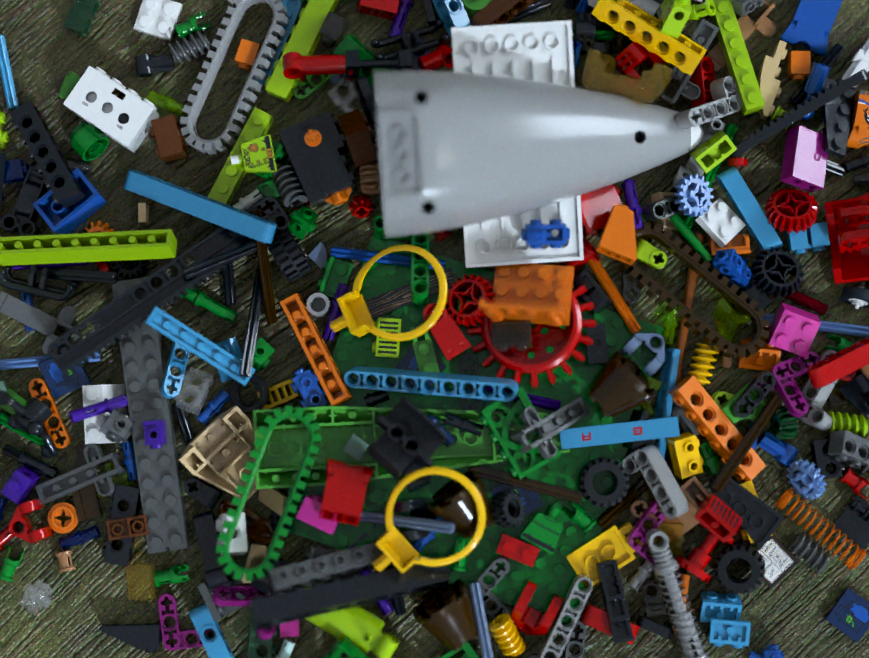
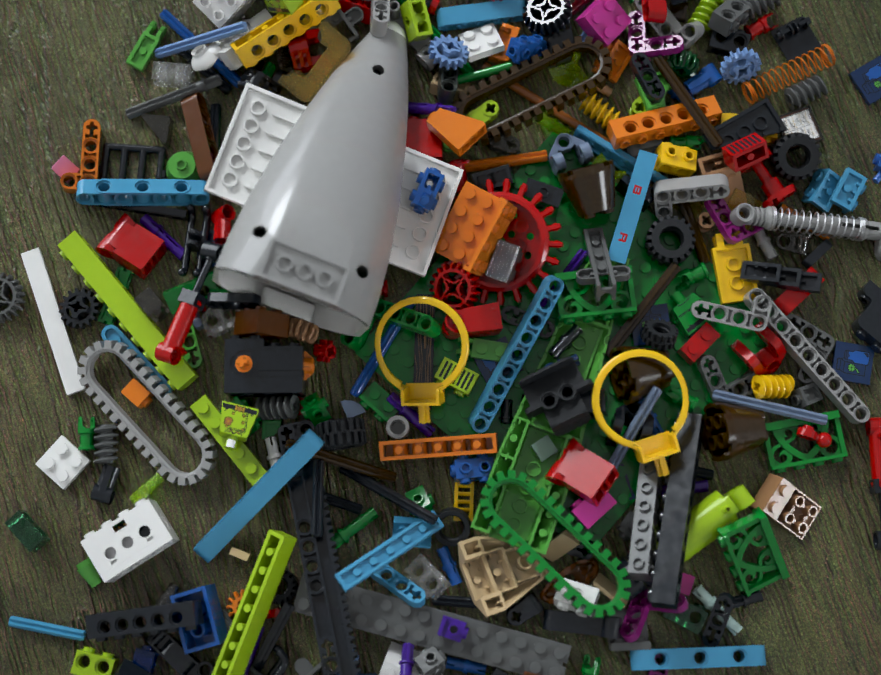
camera: 65 degrees left, 5 degrees down
green piece [70,122,110,161] -> none
reddish brown brick [149,114,189,164] -> none
none -> light grey beam [690,294,772,331]

